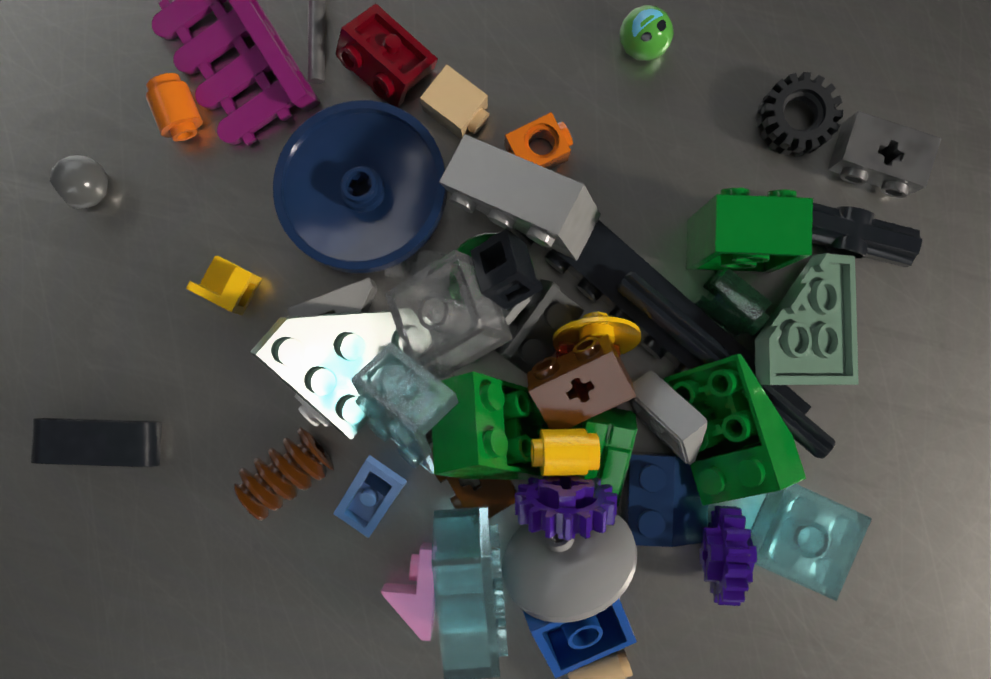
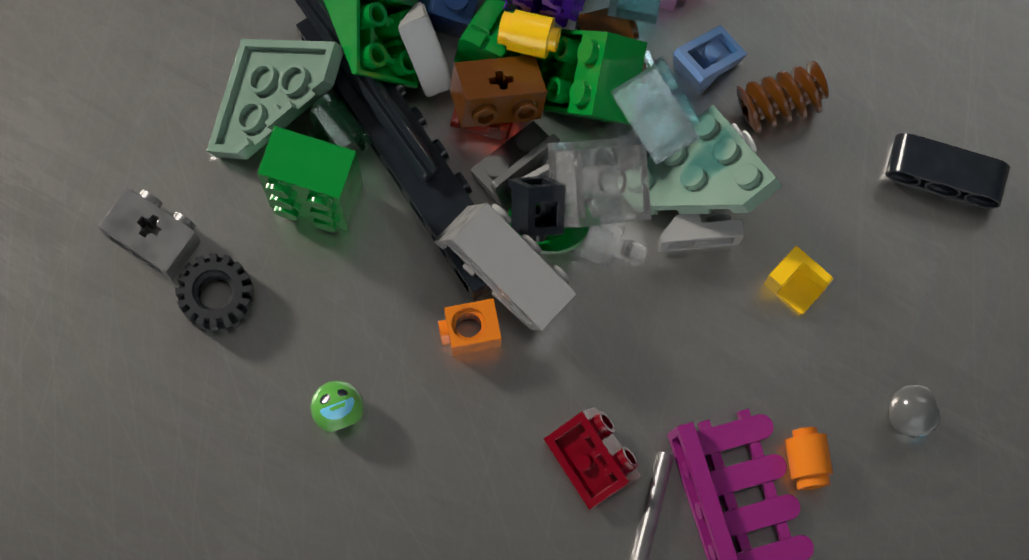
camera: 165 degrees left, 10 degrees down
dark blue dish [273,100,448,273] -> none
tan brick [420,64,490,140] -> none
yellow dish [553,312,641,355] -> none
black piece [812,203,922,267] -> none

